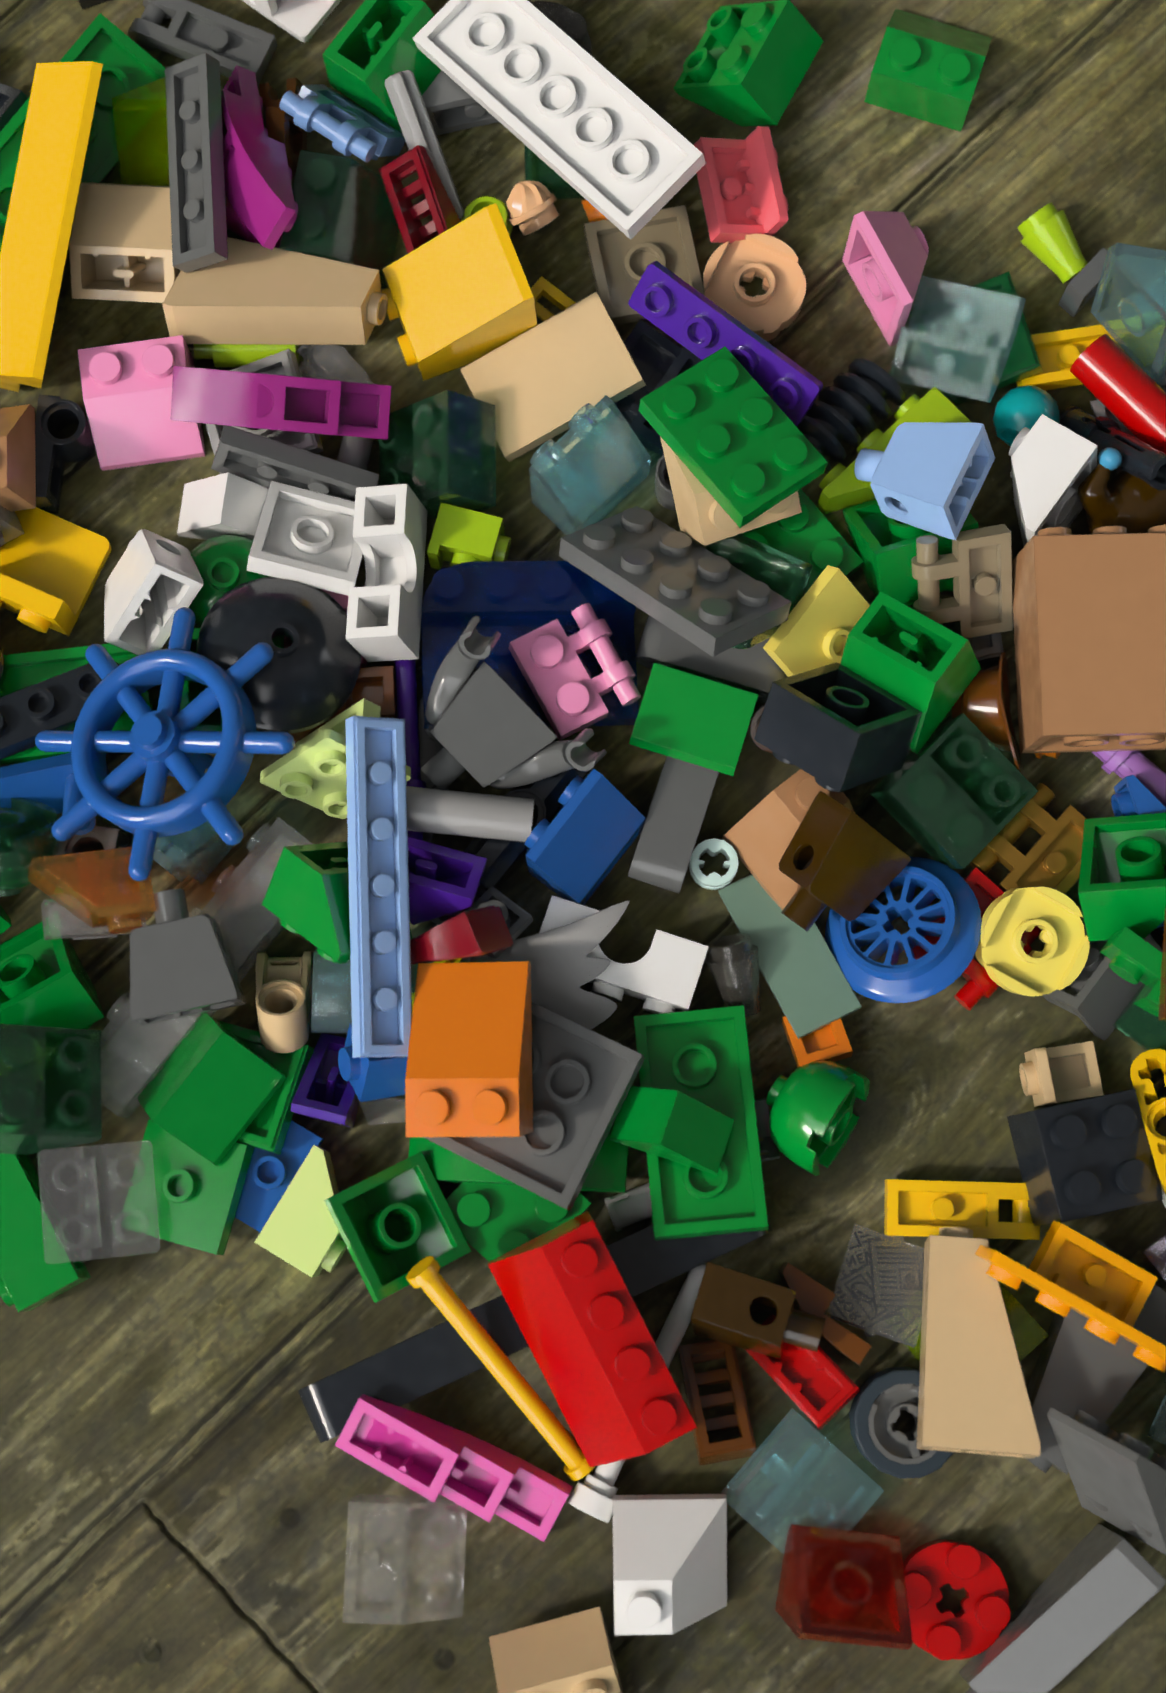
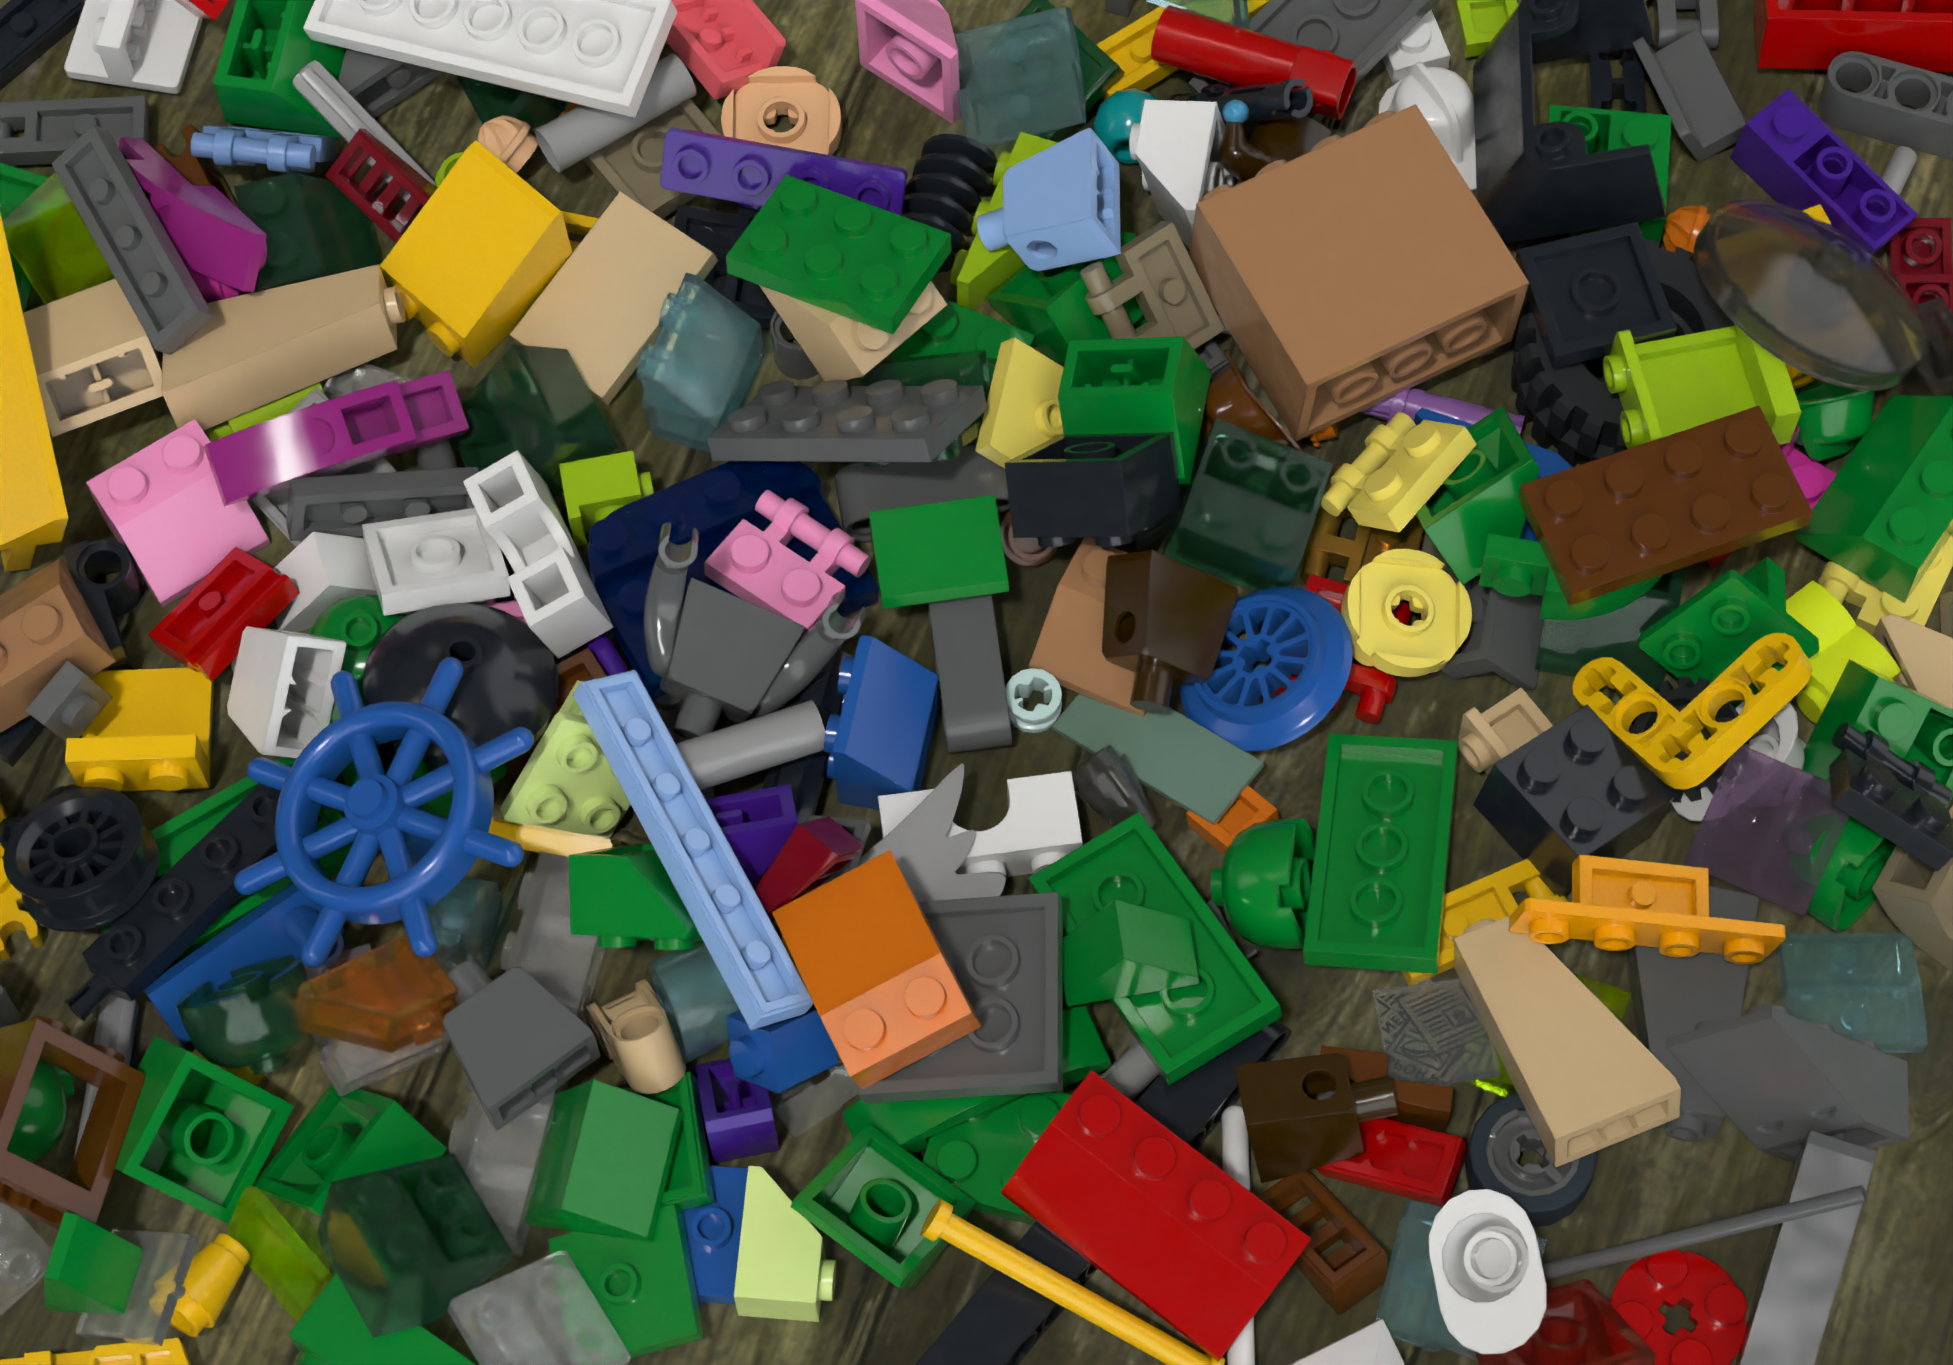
camera: 25 degrees left, 15 degrees down
none -> red plate [148,547,300,681]
none -> yellow tile [488,817,624,858]
none -> light grey piece [535,53,697,173]
none -> green plate [1303,733,1458,974]
none -> light yellow plate [1320,412,1477,533]
none -> white piece [1429,1189,1547,1355]
none -> dark grey axle [1542,1185,1867,1281]

